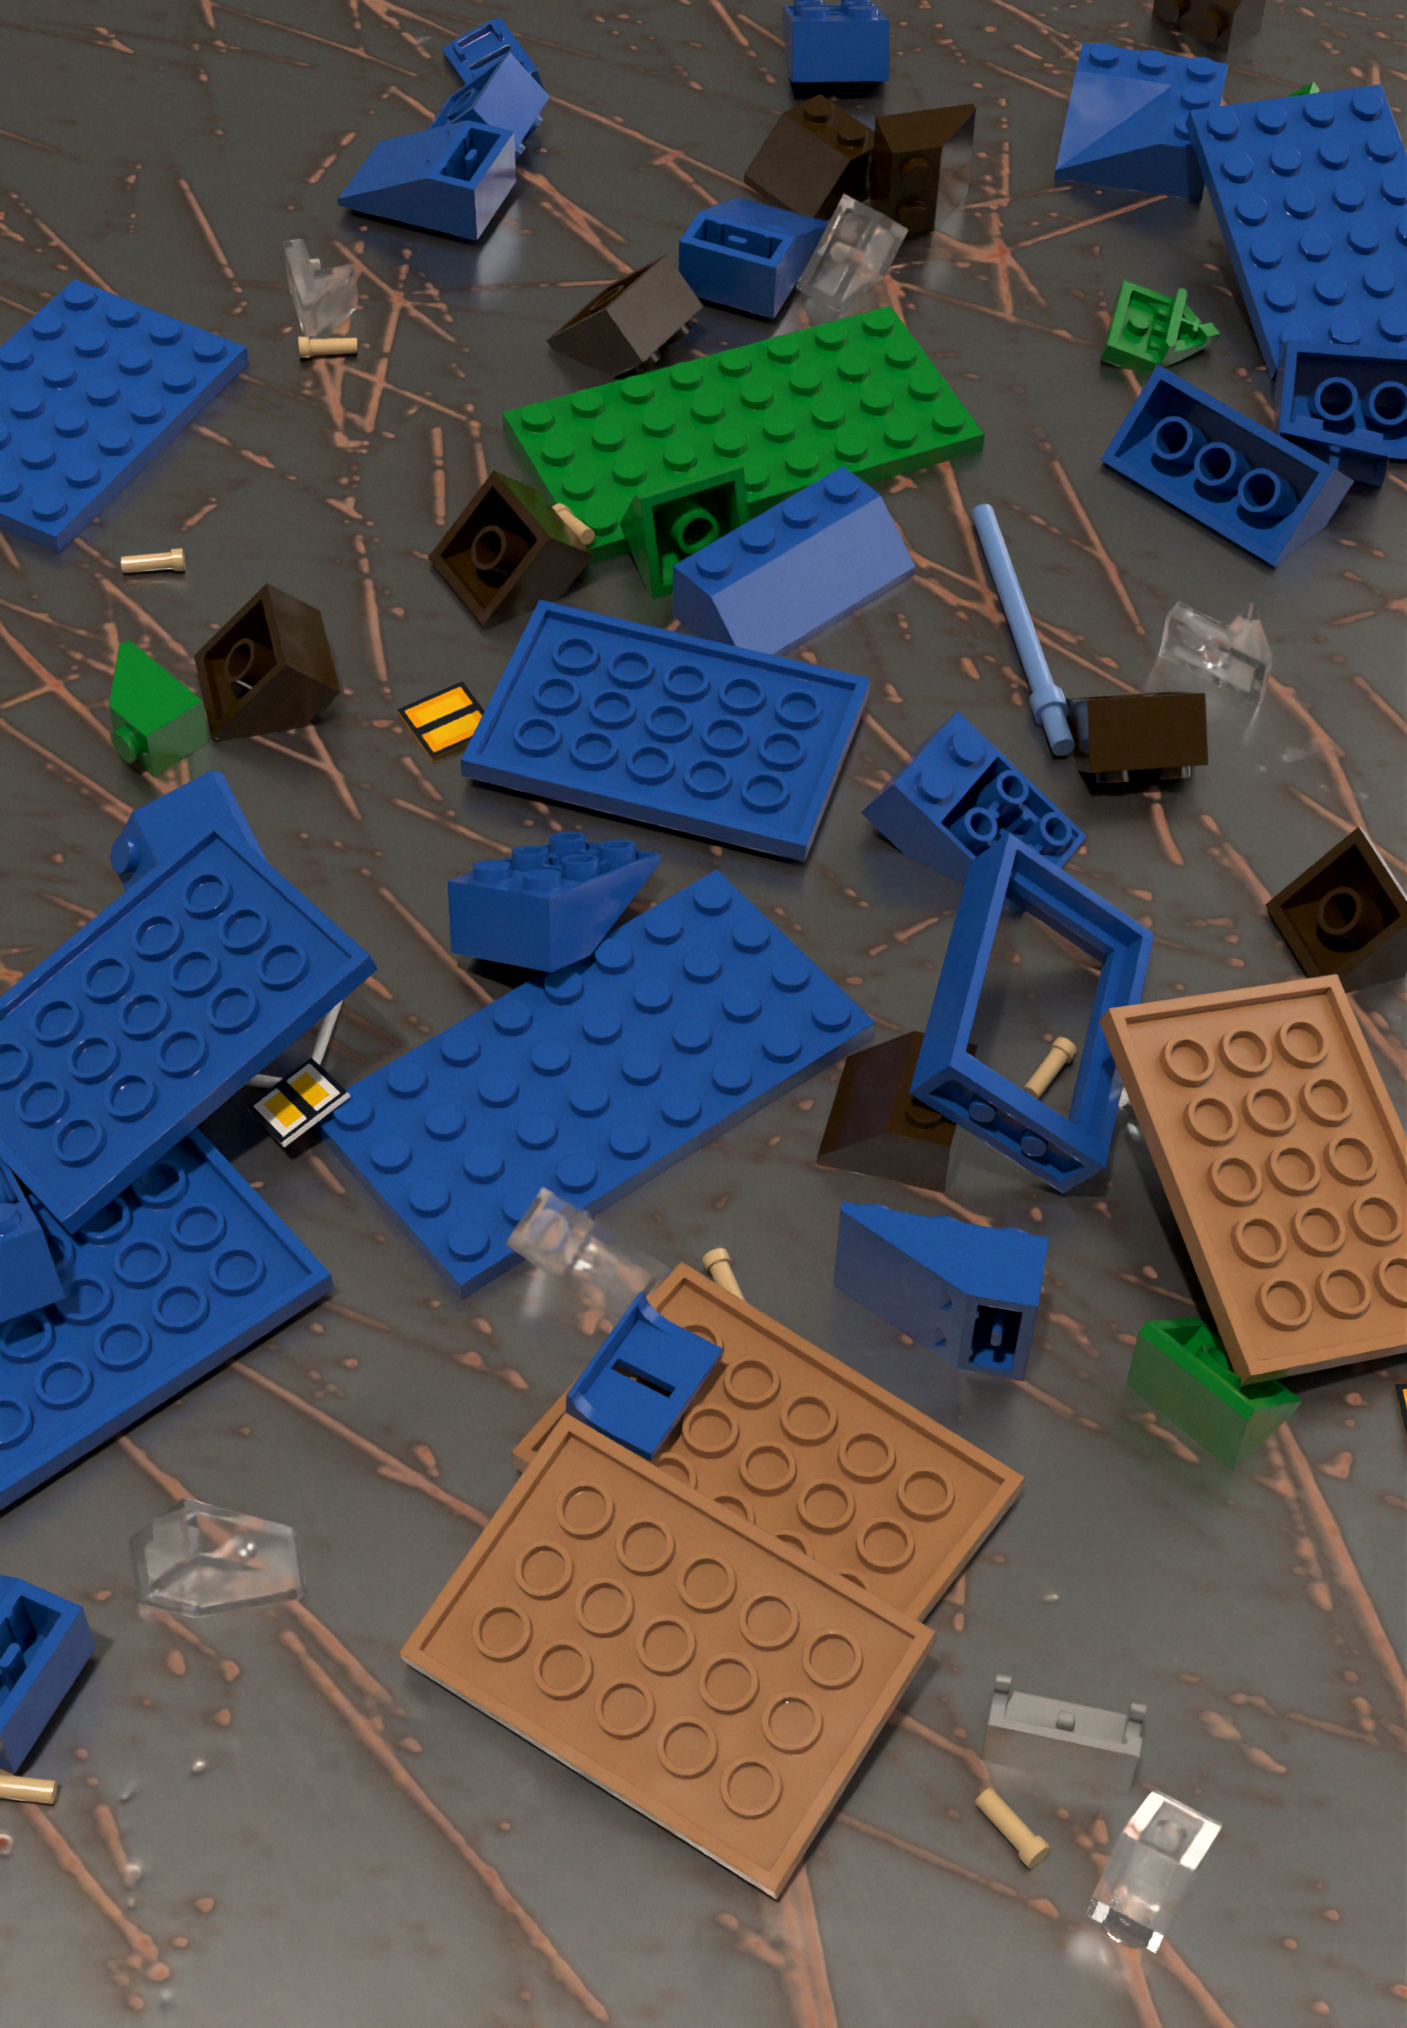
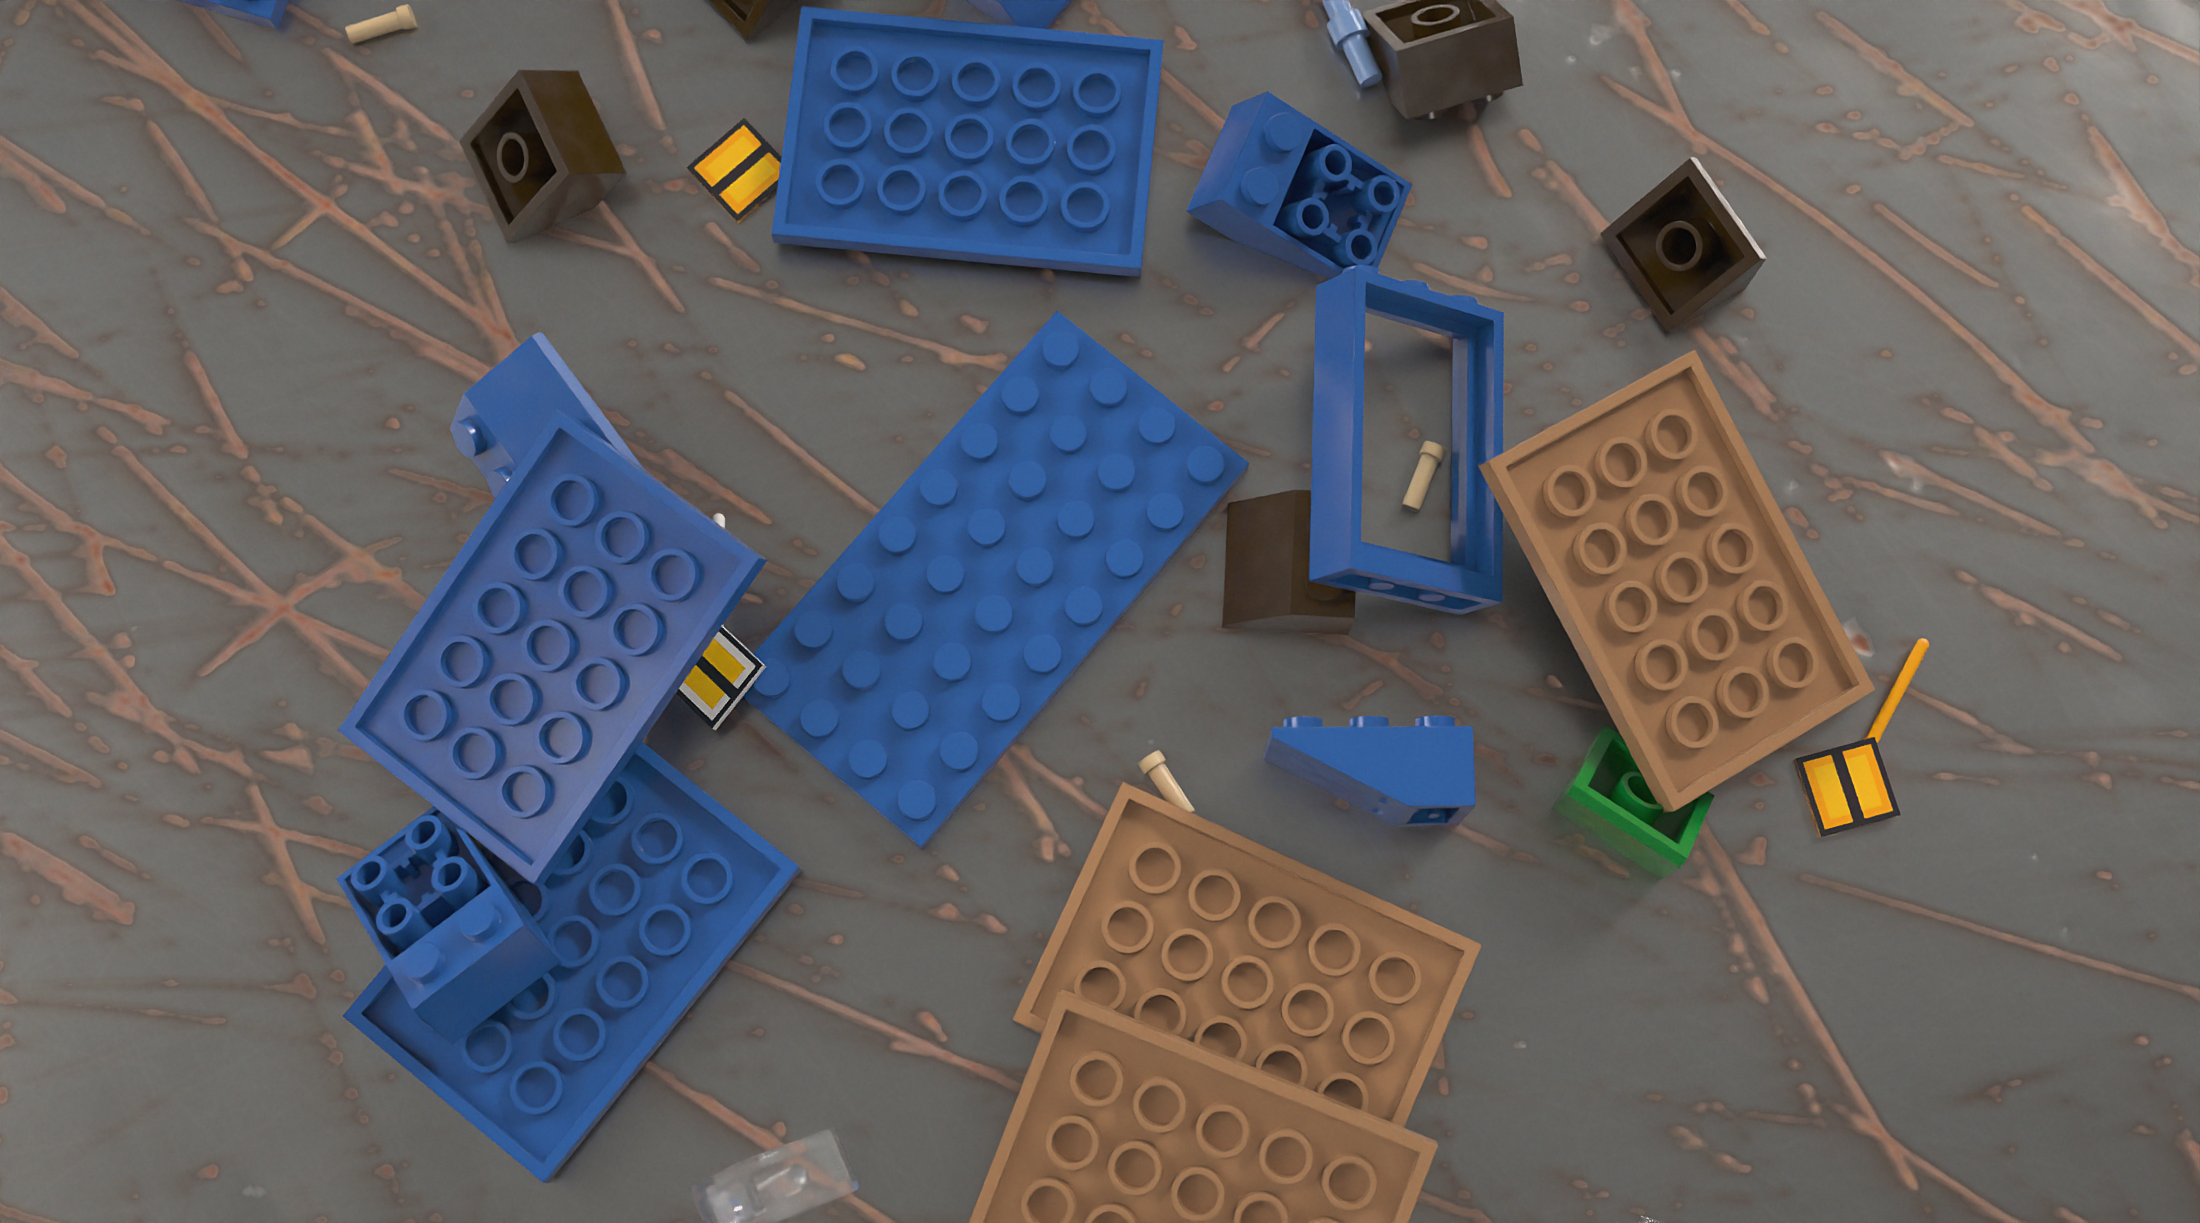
camera: 10 degrees left, 25 degrees up
green slope [109,639,209,778] -> none
blue slope [448,832,661,973] -> none
clear slope [505,1187,673,1319] -> none
blue piece [566,1292,723,1461] -> none
light grey hinge [981,1674,1147,1792] -> none

